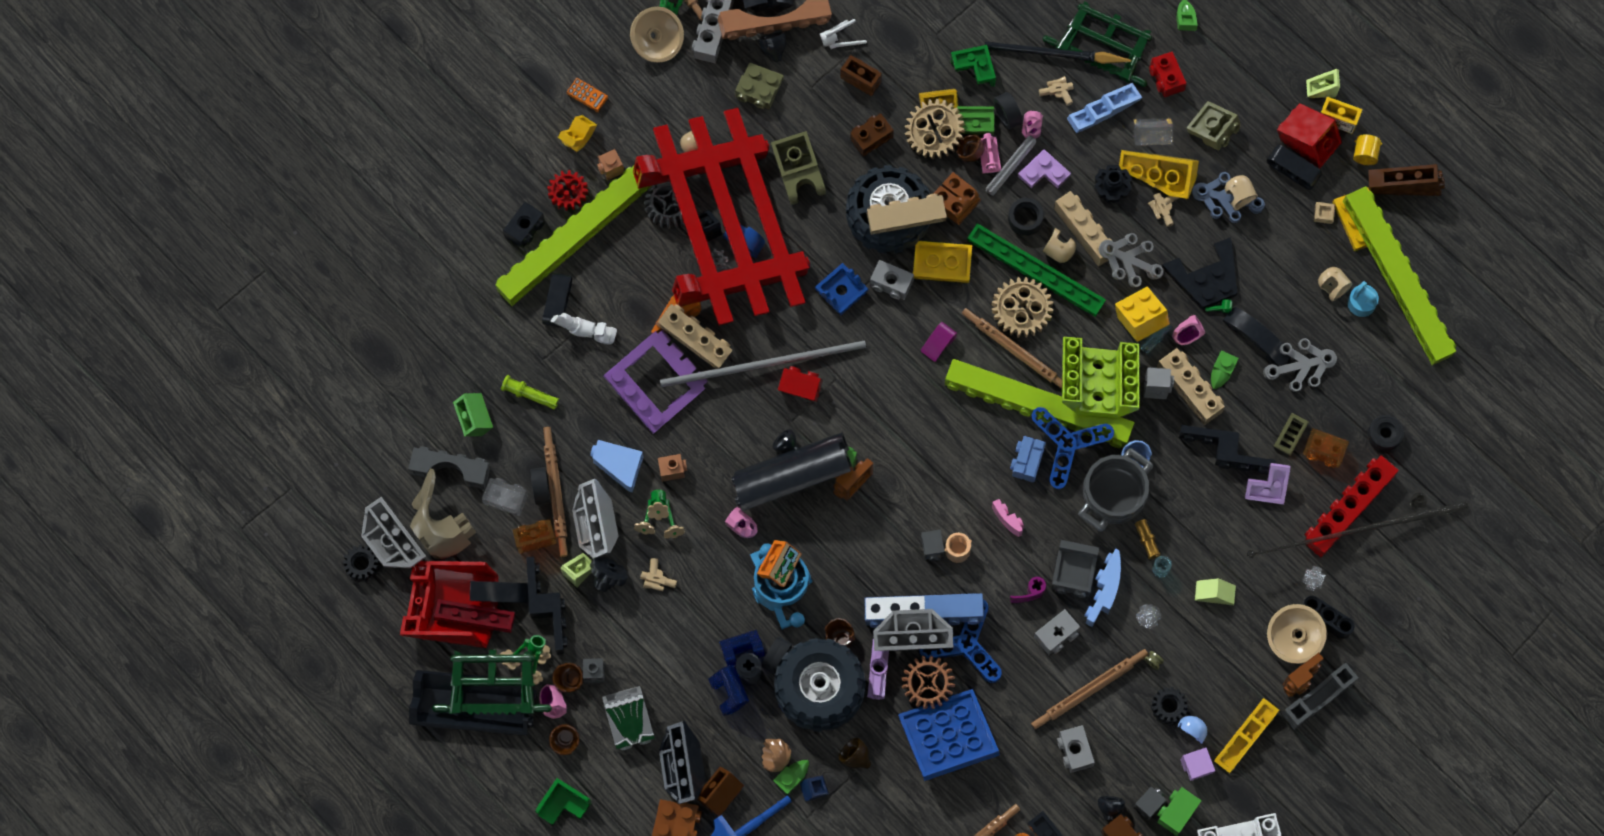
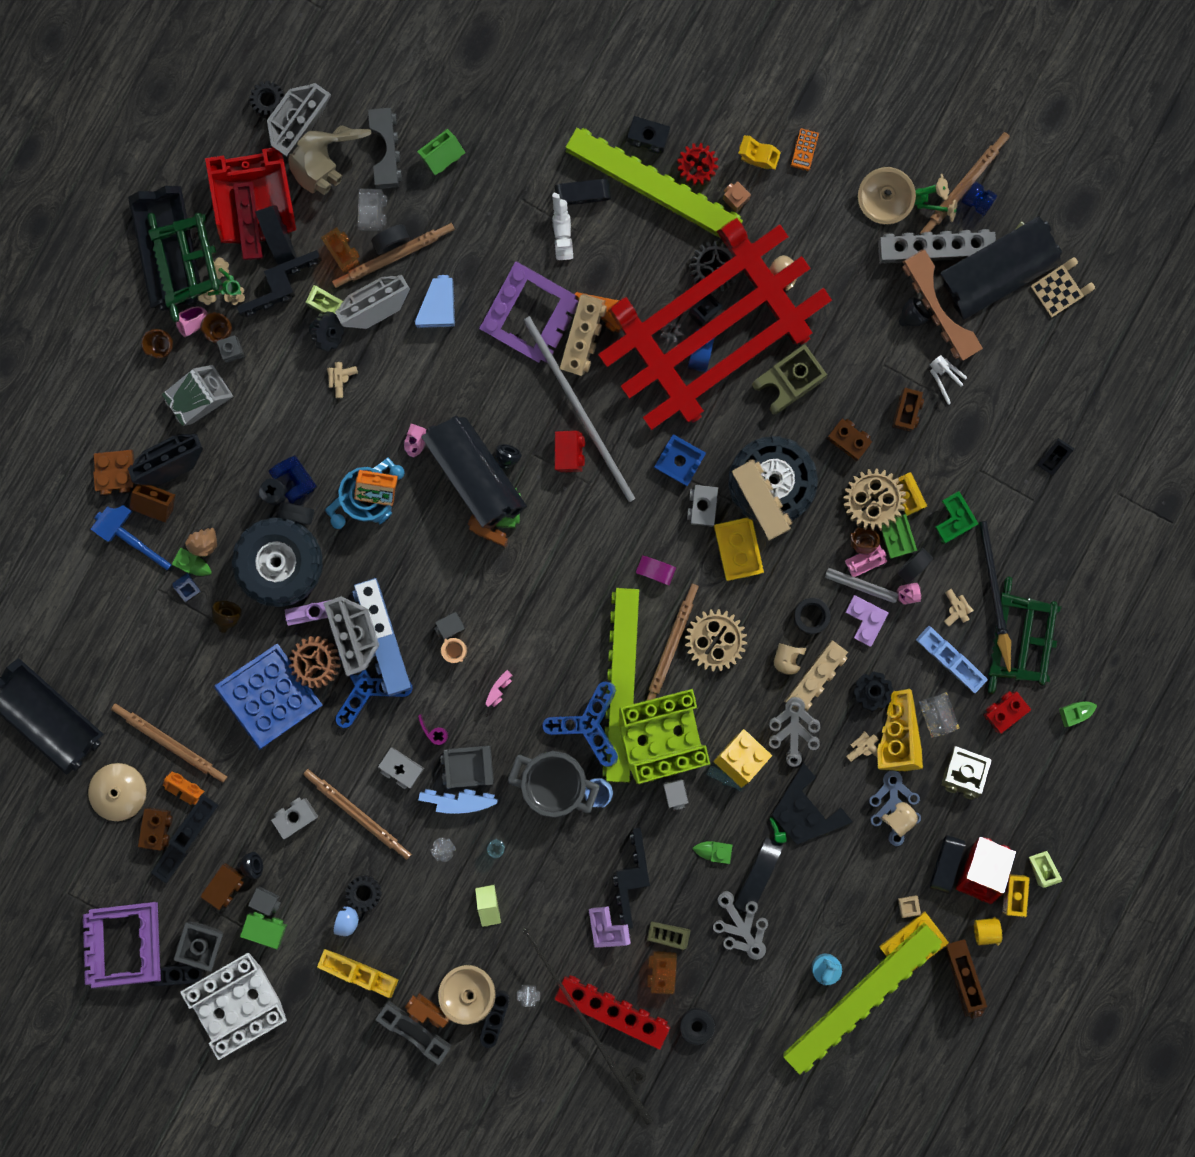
camera: 70 degrees right, 15 degrees up
lime pin [501,375,559,410] -> none
green panel [535,778,592,826] -> none
tan plant [634,490,685,538] -> none
nougat brick [658,454,687,482] -> none
clear blue connector [708,665,749,716] -> none
olive plate [735,62,784,110] -> none
reddish brown hair [825,618,855,648] -> none
dark orange hips [933,172,981,225] -> none
green plate [967,223,1106,317] -> none
medium blue brick [1010,436,1046,482] -> none
pearl gold pin [1135,519,1161,560] -> none
olive bush [1144,651,1164,670] -> none
tan brick [1157,348,1225,425] -> none
rock [1172,315,1205,345] -> none
lavender piece [1180,748,1215,781] -> none
tan helmet [1318,267,1352,302] -> none

